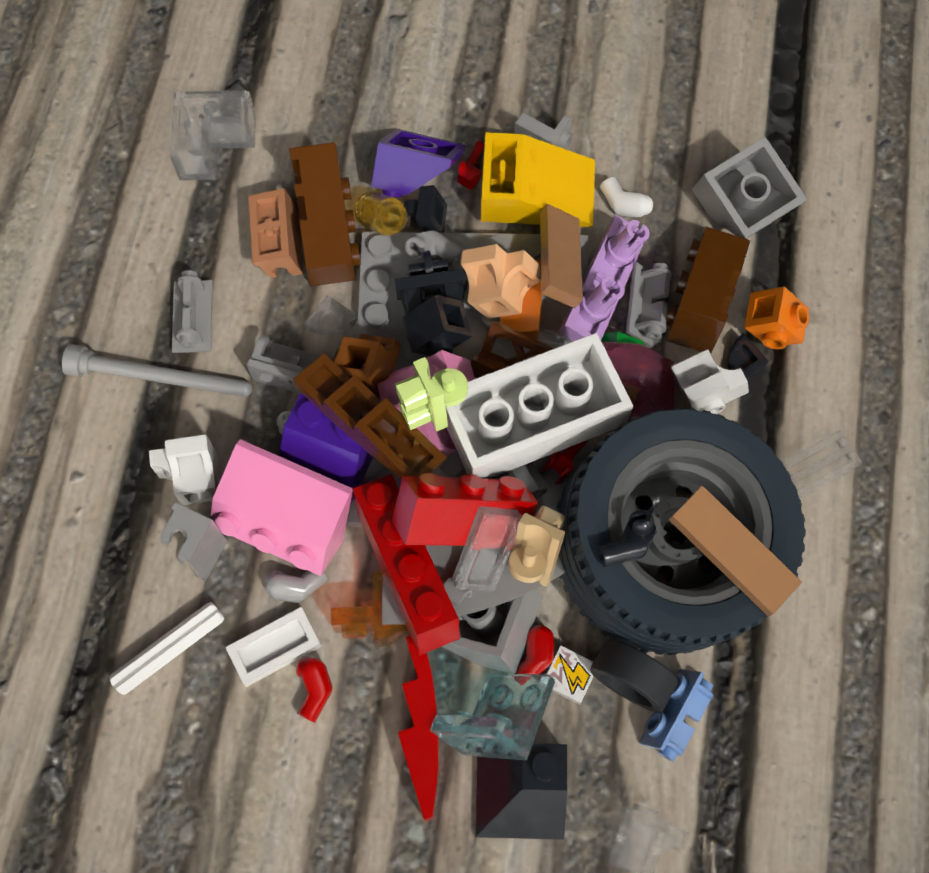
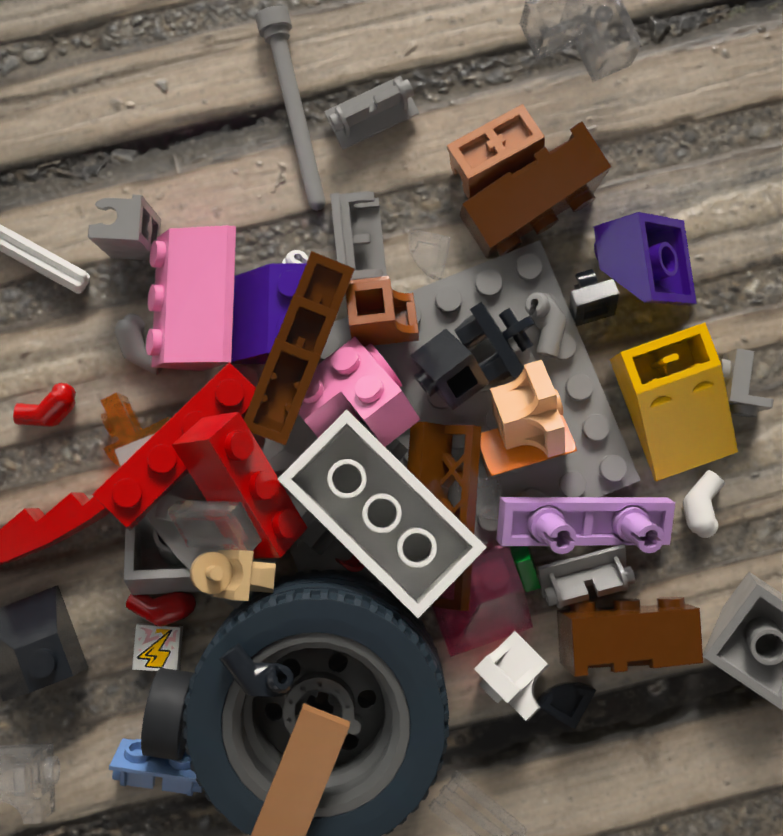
camera: 65 degrees right, 15 degrees up
white brick [149,434,221,505] -> none
white tile [225,607,322,687] -> none
clear yellow brick [354,191,407,236] -> none
yellowish green hips [395,357,468,432] -> none
clear light blue bracket [430,674,555,760] -> none
red hand [457,141,484,190] -> none
medium nougat tile [540,204,583,308] -> none
orange brick [744,287,809,349] -> none

